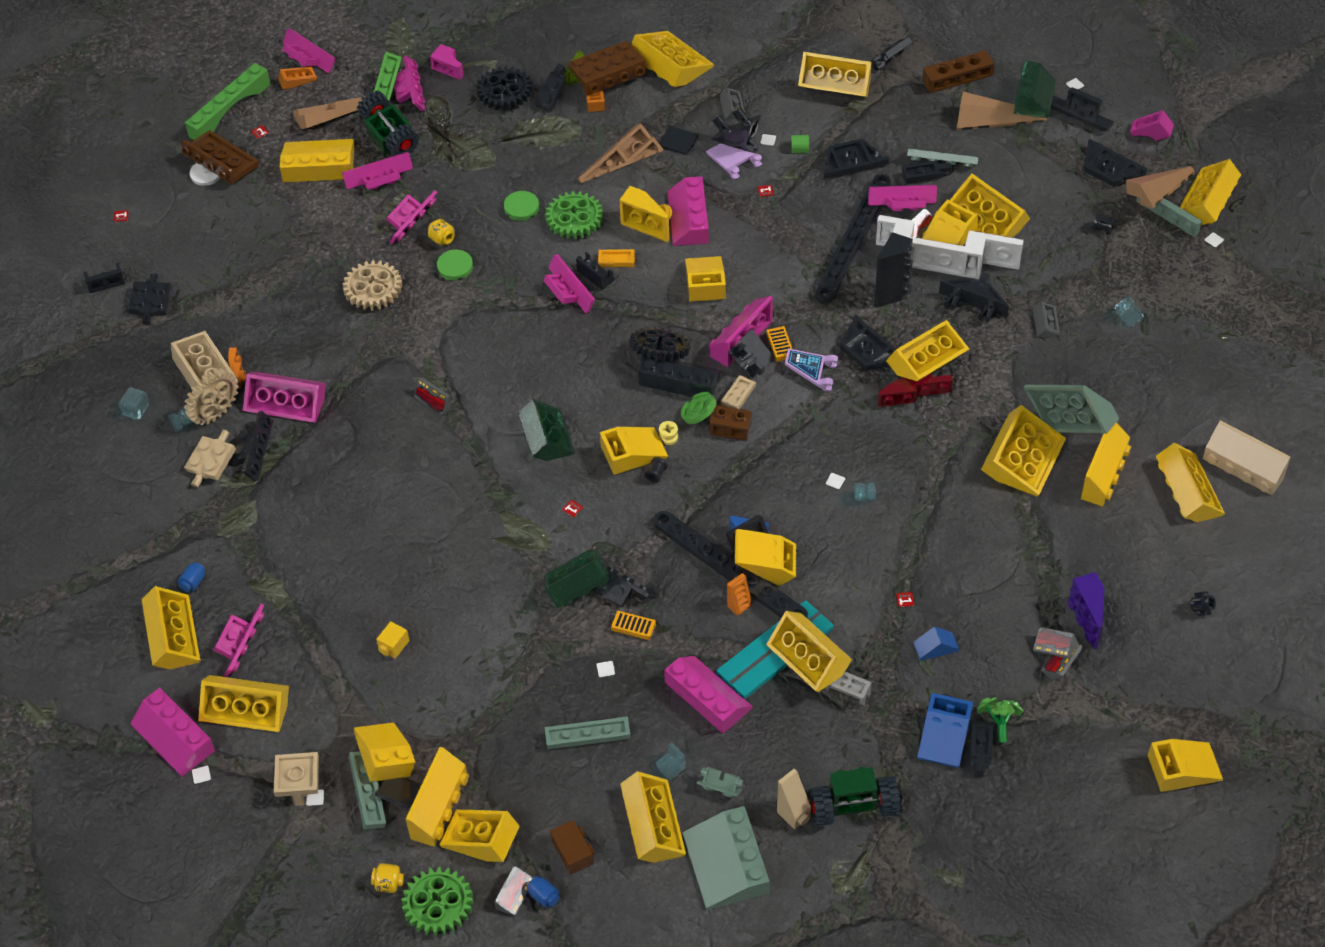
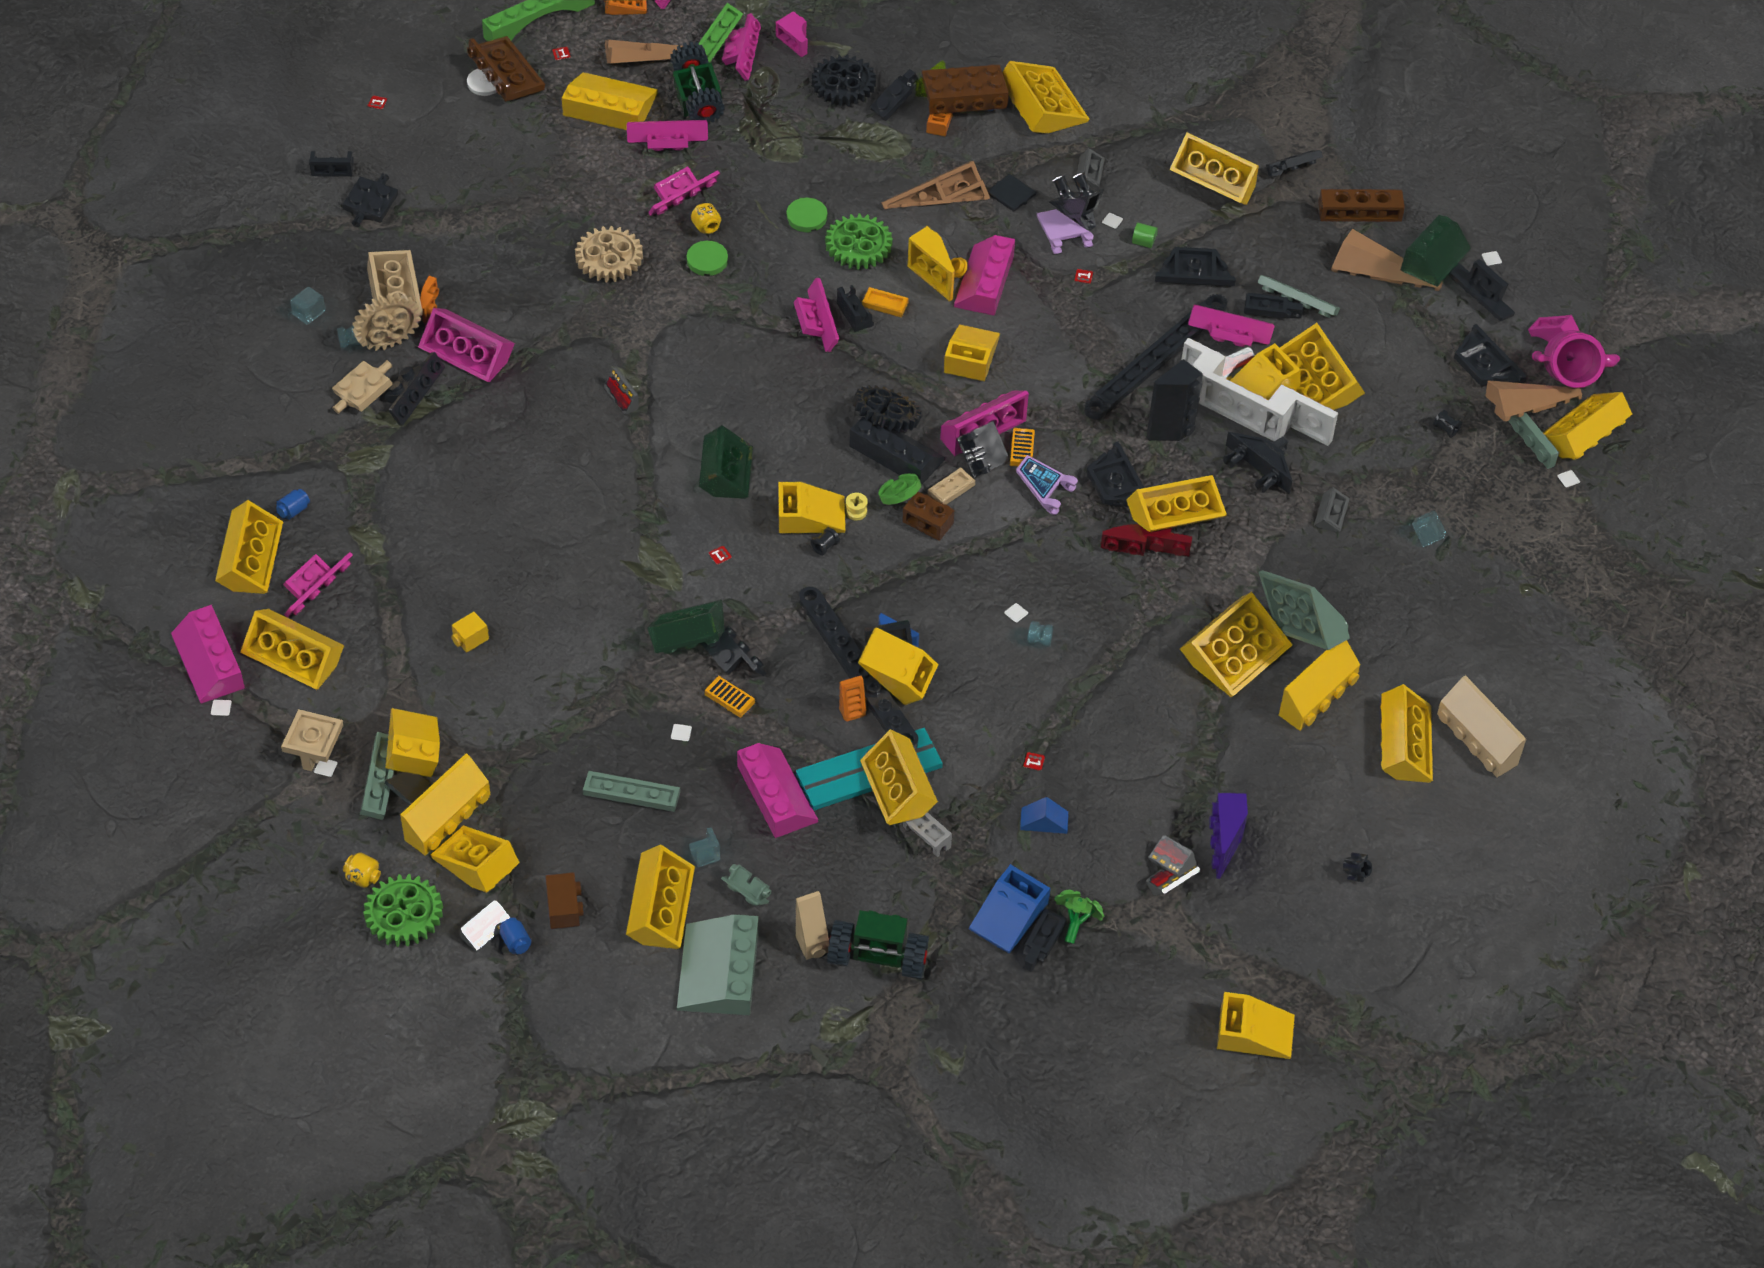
camera: 15 degrees right, 0 degrees up
none -> dark pink piece [1532,330,1620,388]

